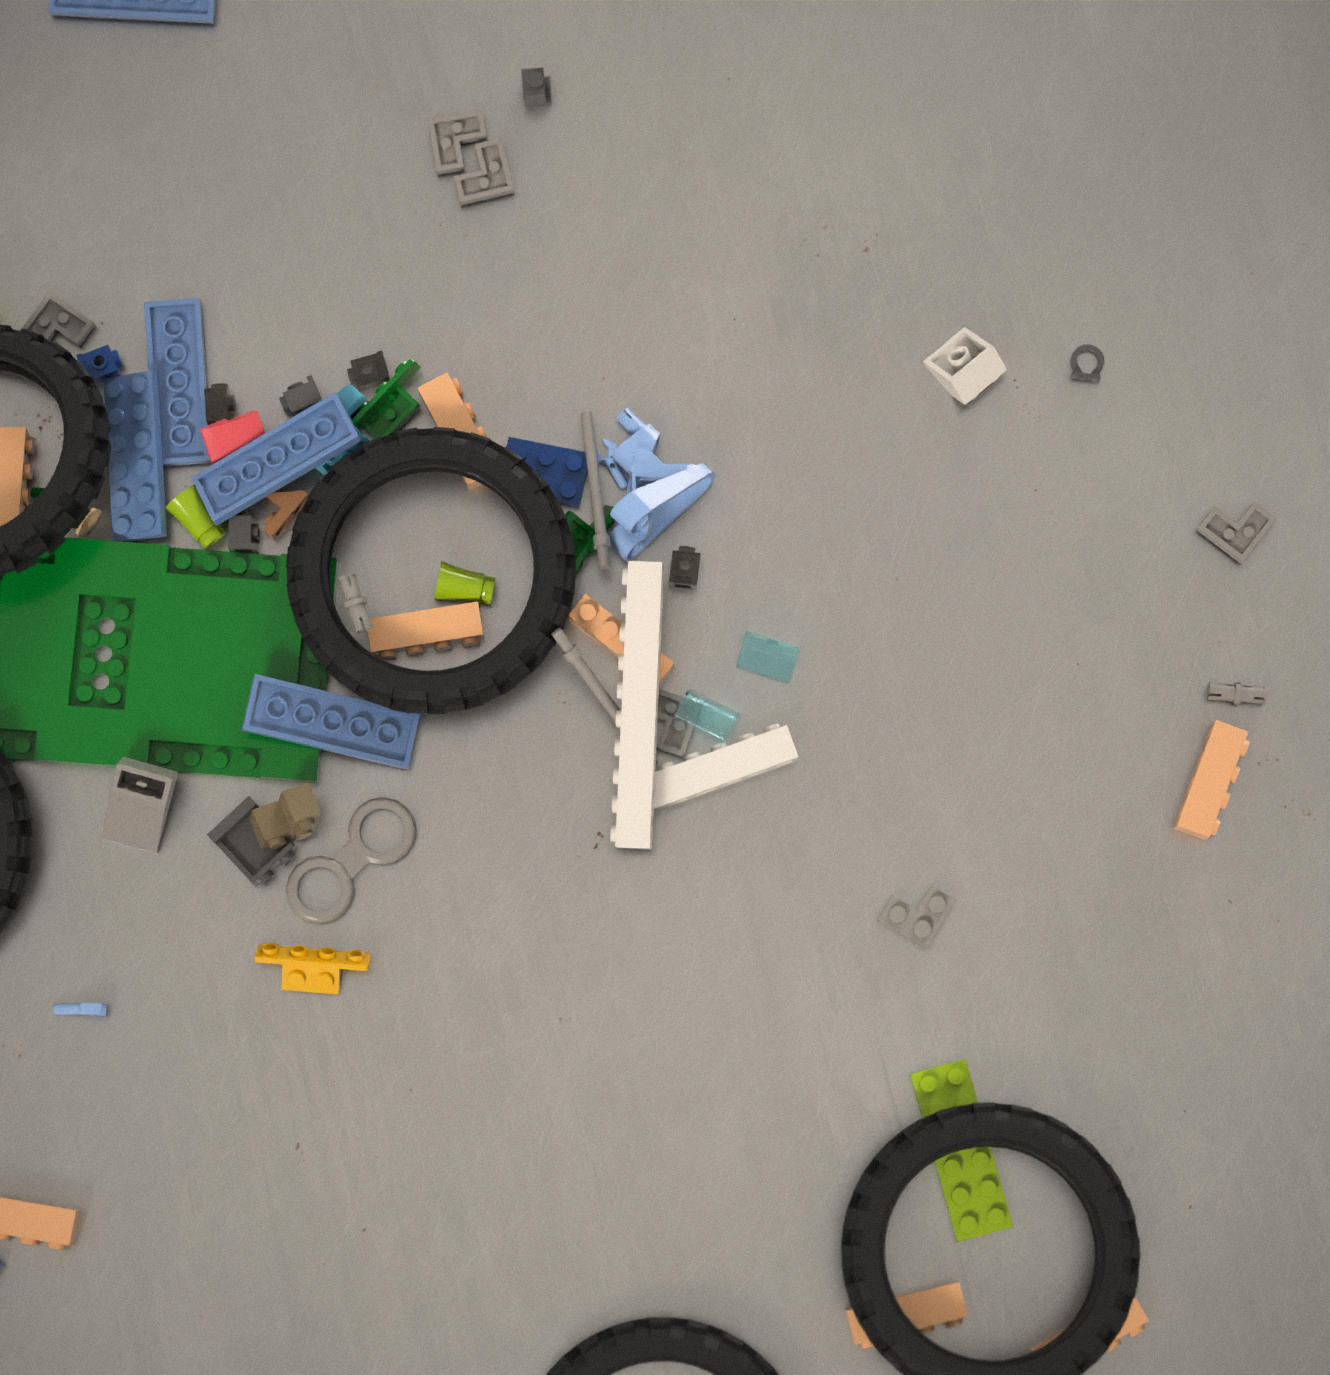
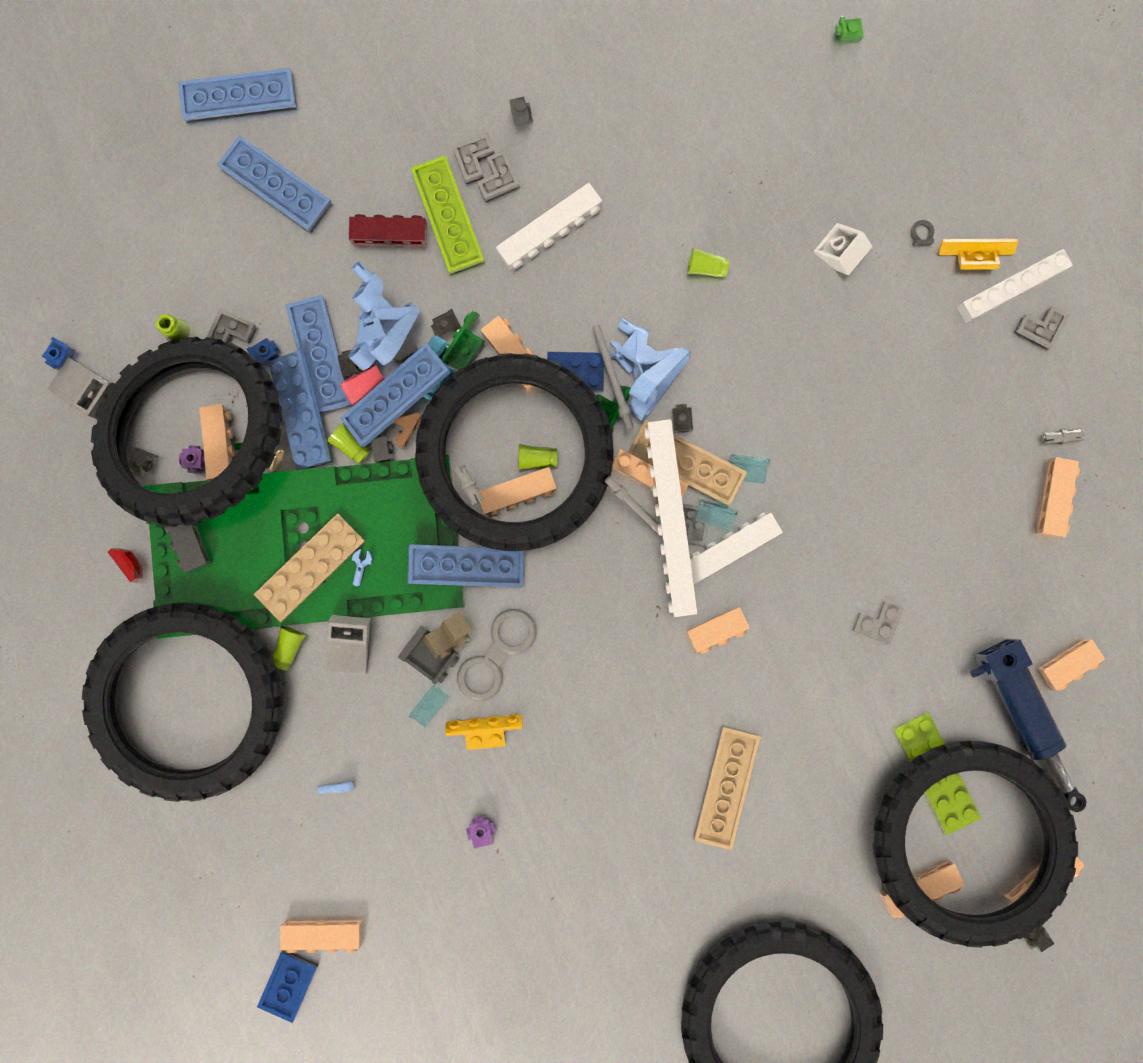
camera: 10 degrees left, 5 degrees up
none -> medium blue plate [217,135,331,232]
none -> tan plate [254,513,365,622]
none -> lime plant [272,626,306,671]
none -> light blue connector [348,260,420,371]
none -> dark red brick [349,214,427,246]
none -> light blue bar [352,549,373,586]
none -> clear light blue panel [408,685,450,727]
none -> lime plate [410,155,485,274]
none -> medium lavender brick [466,816,496,849]
none -> white brick [496,183,602,270]
none -> tan plate [628,419,747,506]
none -> light nougat brick [686,607,749,654]
none -> lime plant [687,248,730,278]
none -> tan plate [694,726,761,851]
none -> bright green bracket [835,16,864,42]
none -> yellow bracket [938,239,1019,270]
none -> white brick [957,249,1073,323]
none -> dark blue piece [970,638,1087,812]
none -> light nougat brick [1037,639,1105,691]

